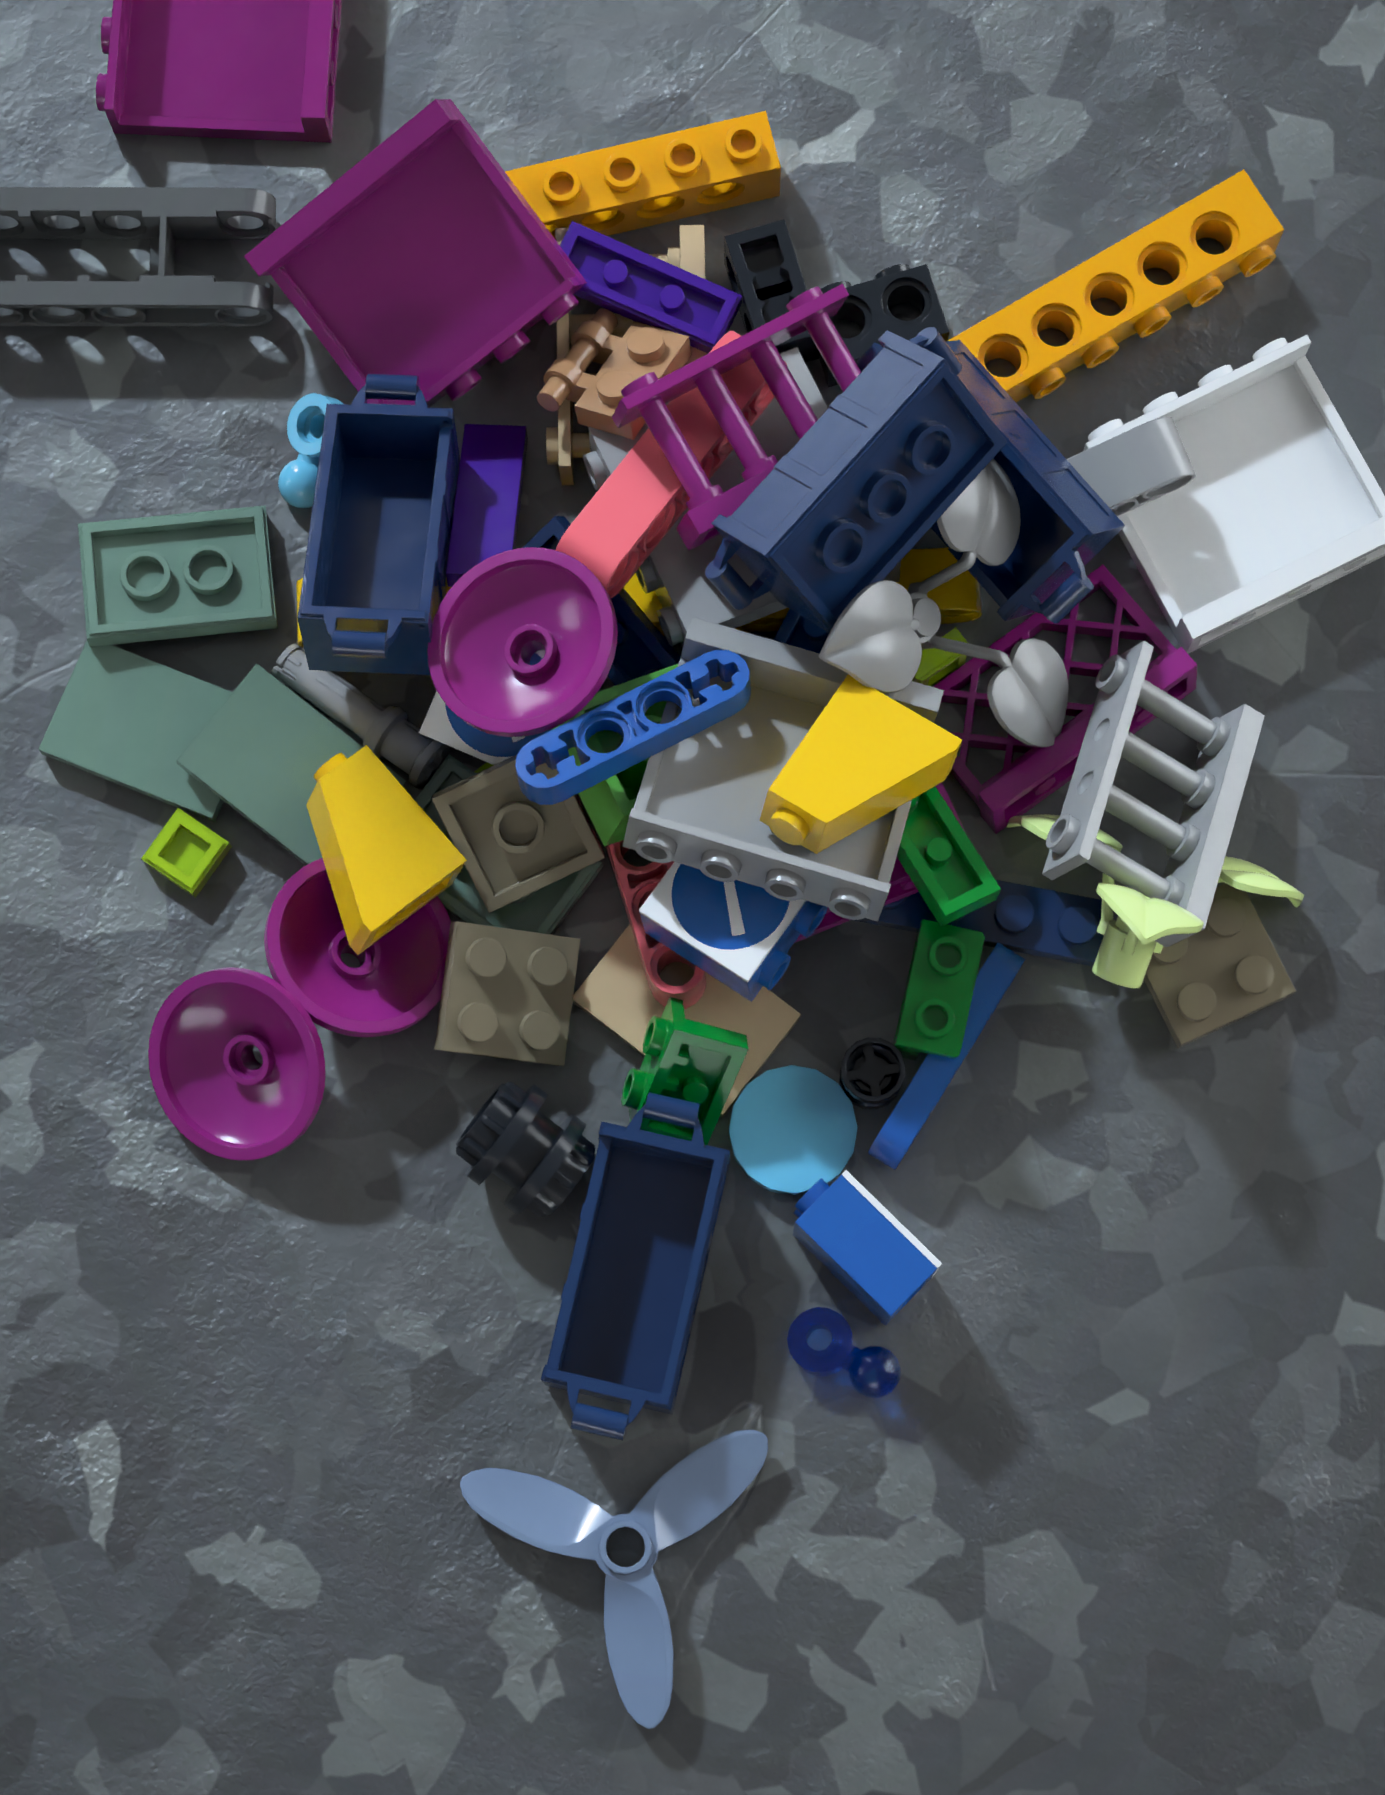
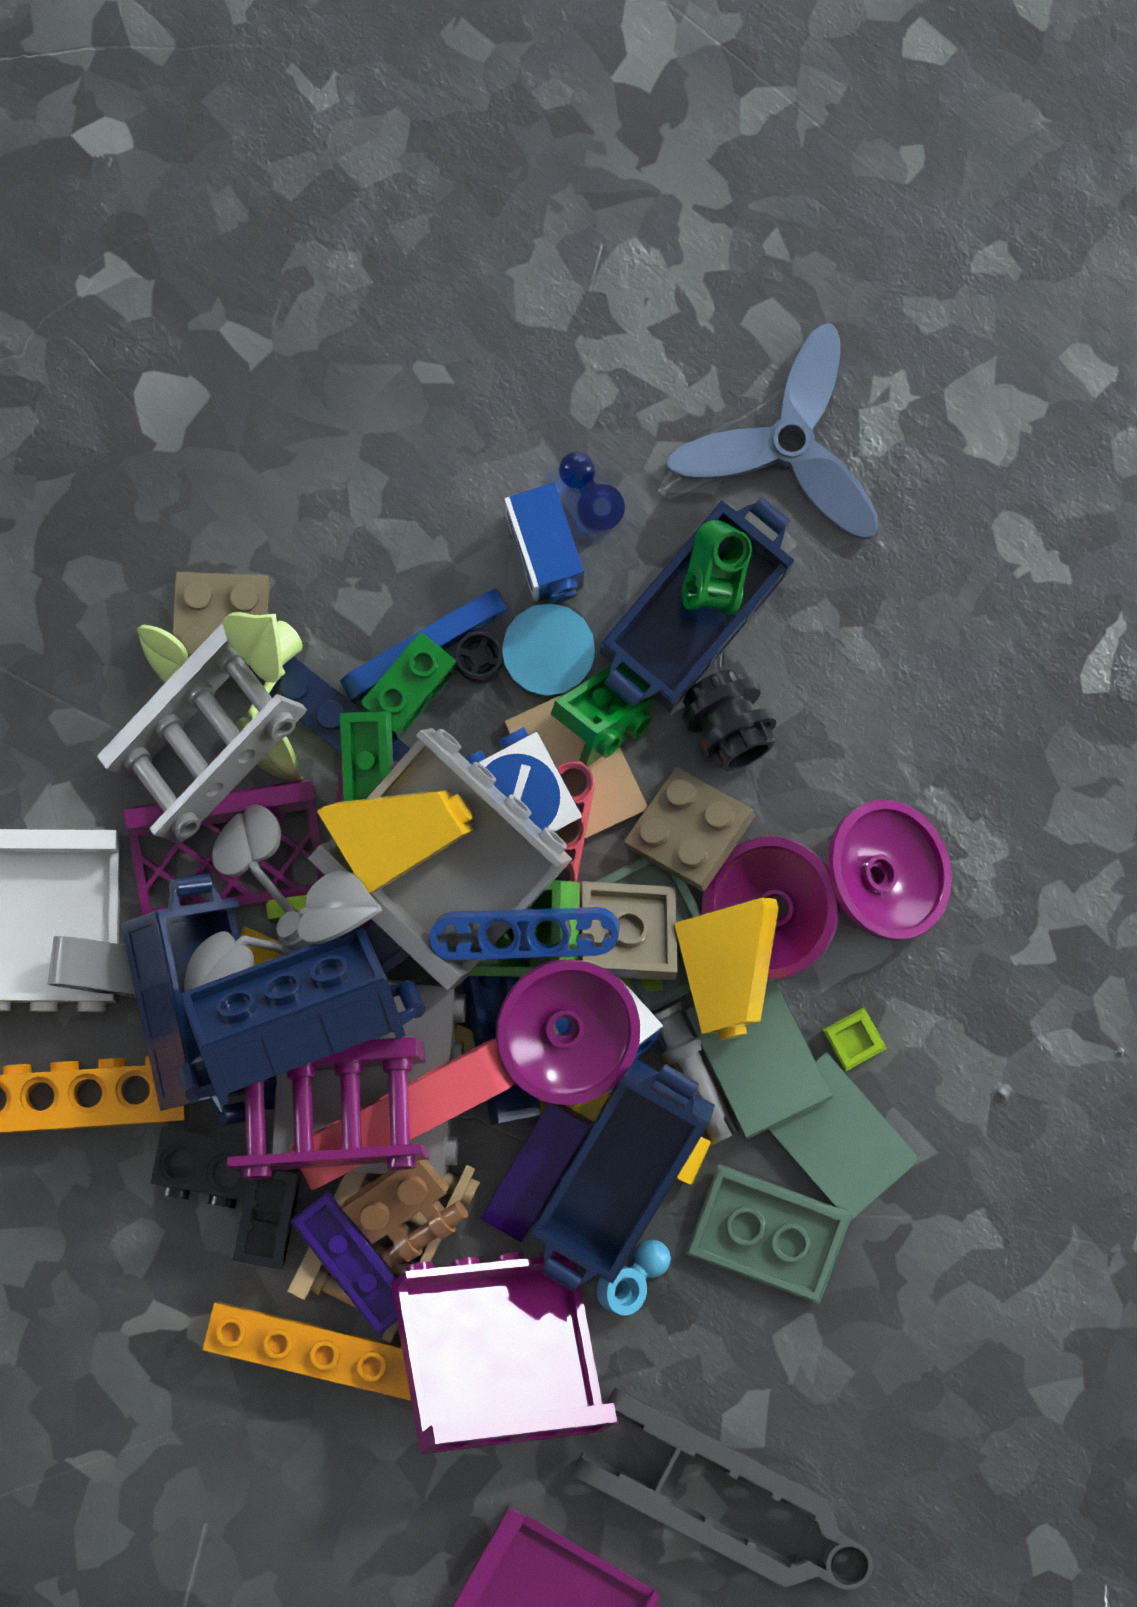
camera: 160 degrees left, 5 degrees up
none -> green piece [682,520,752,616]

